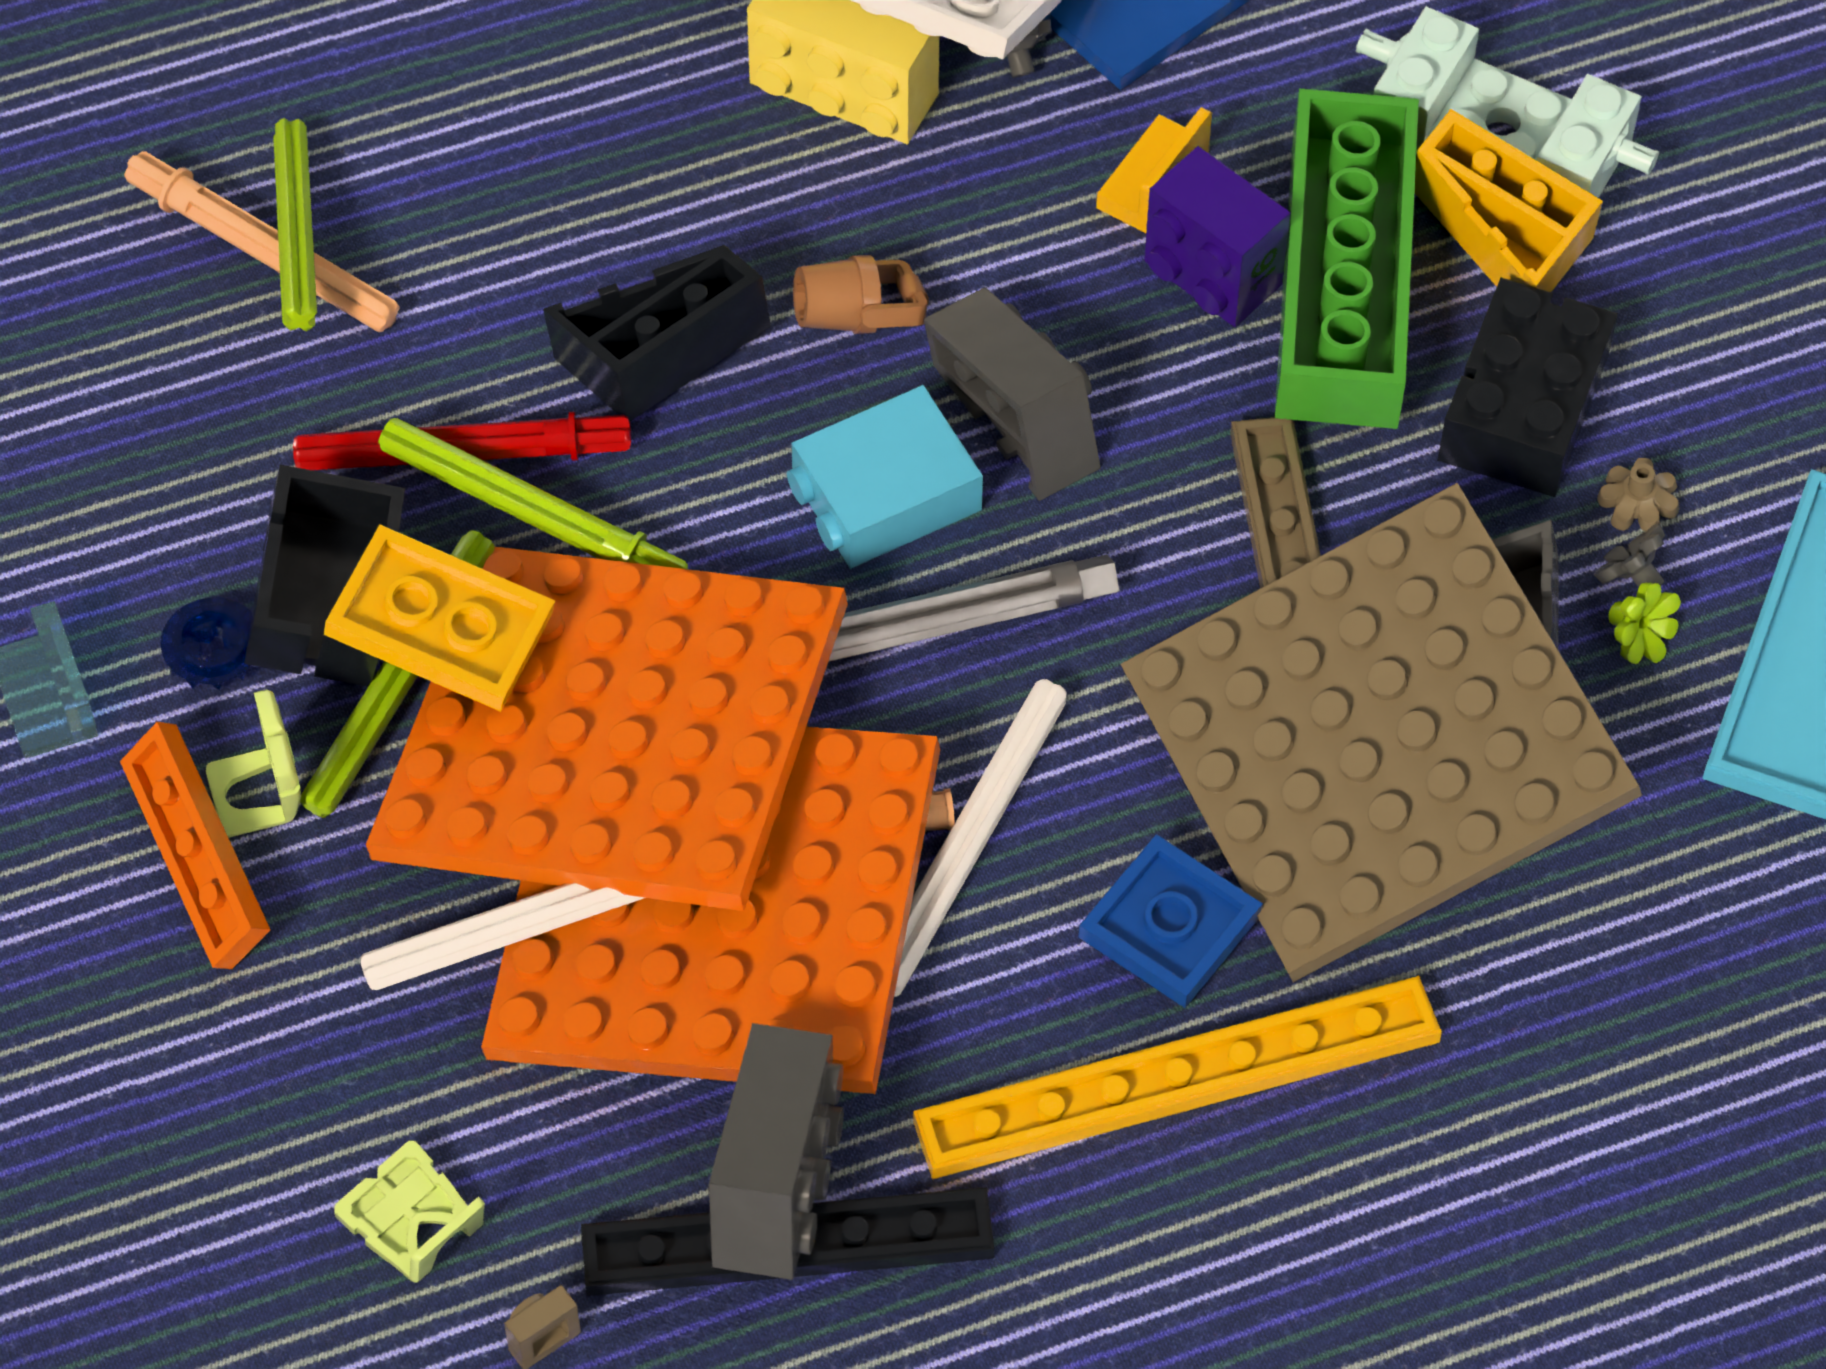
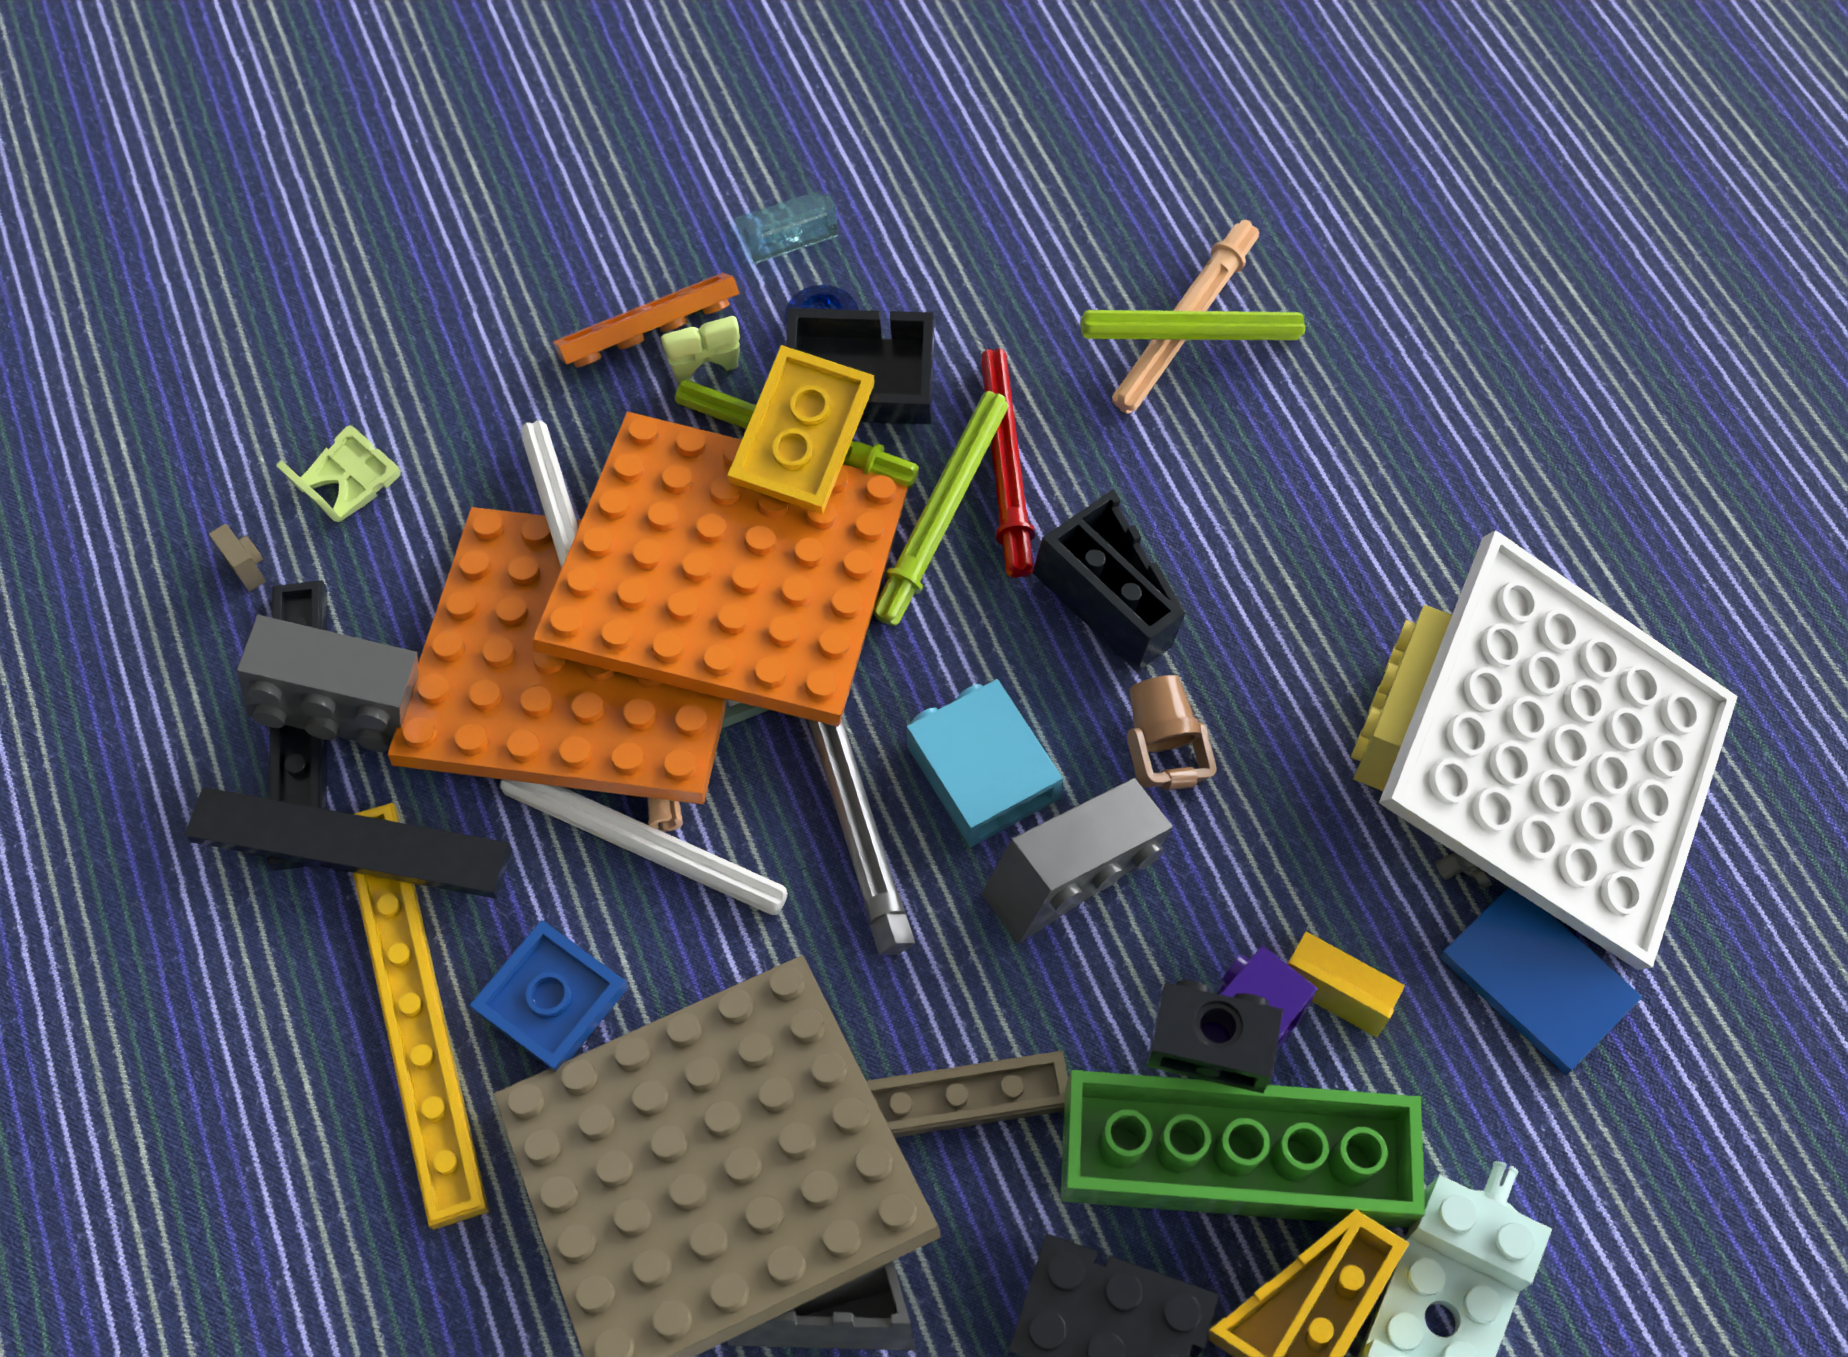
camera: 90 degrees right, 5 degrees up
none -> black tile [184,787,512,899]
none -> black brick [1146,980,1283,1094]

